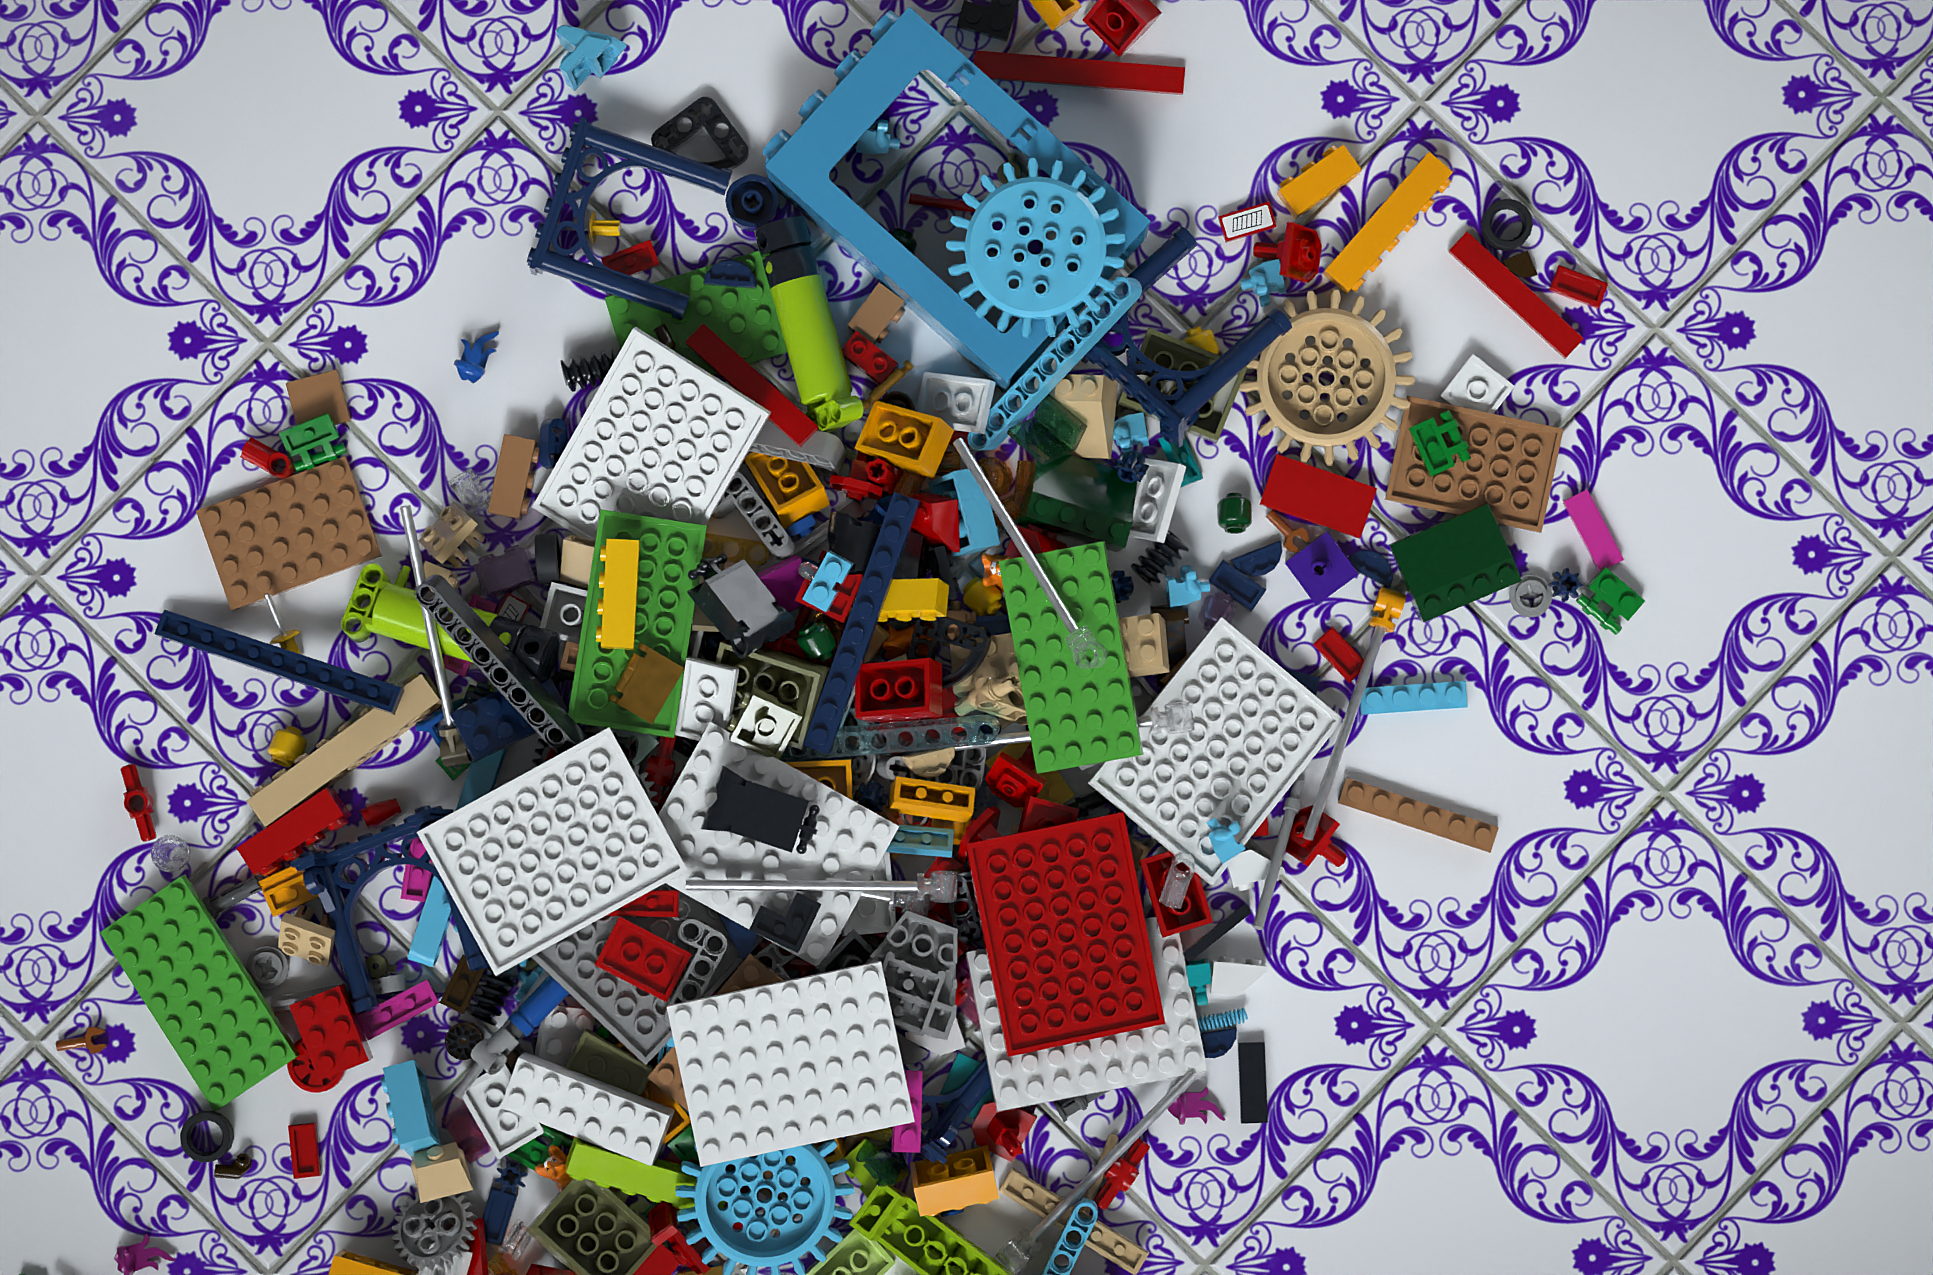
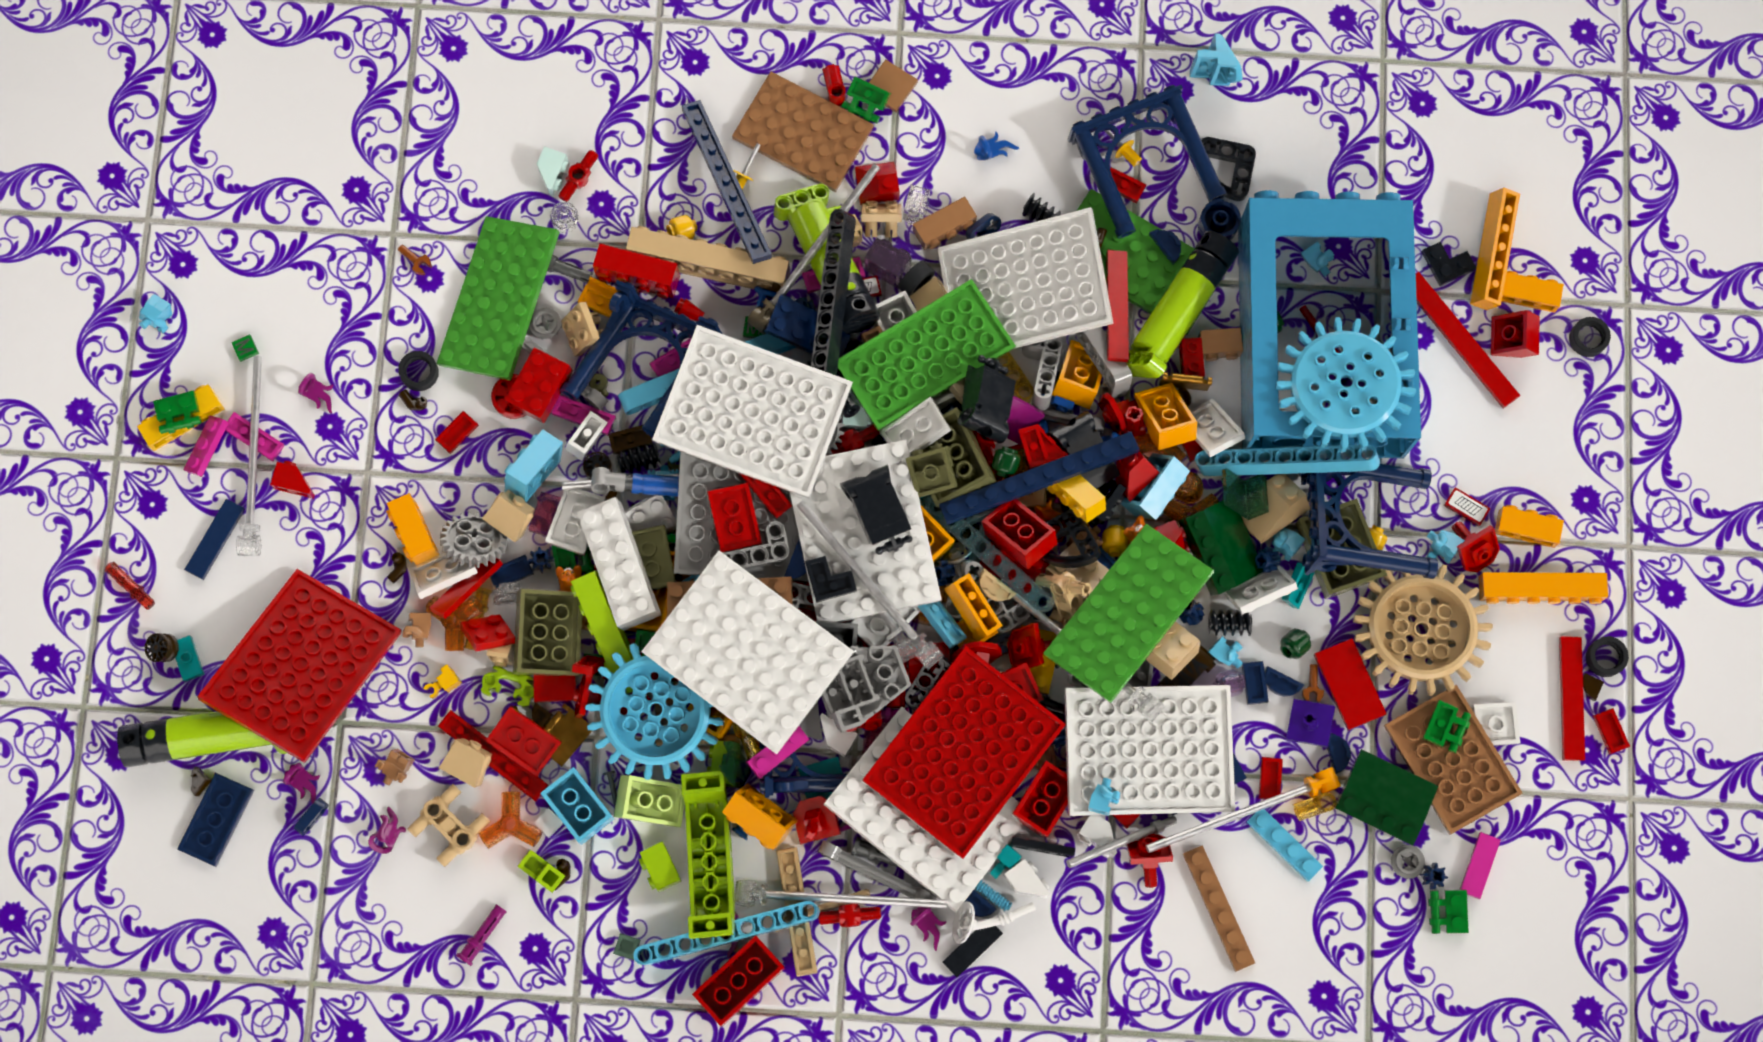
camera: 45 degrees right, 10 degrees down
yellow brick [596,539,640,650] -> none
pearl gold piece [608,643,685,724] -> none
medium azure piece [798,551,854,612] -> none
flat silver piece [953,438,1107,669] -> none
clear piece [1159,852,1195,909] -> none
none -> light aqua slope [537,146,570,196]
none -> white slope [565,411,608,461]
none -> light grey piece [818,840,937,899]
none -> red slope [855,162,900,205]
none -> white dish [952,901,1036,944]
none -> clear yellow piece [1292,793,1337,821]

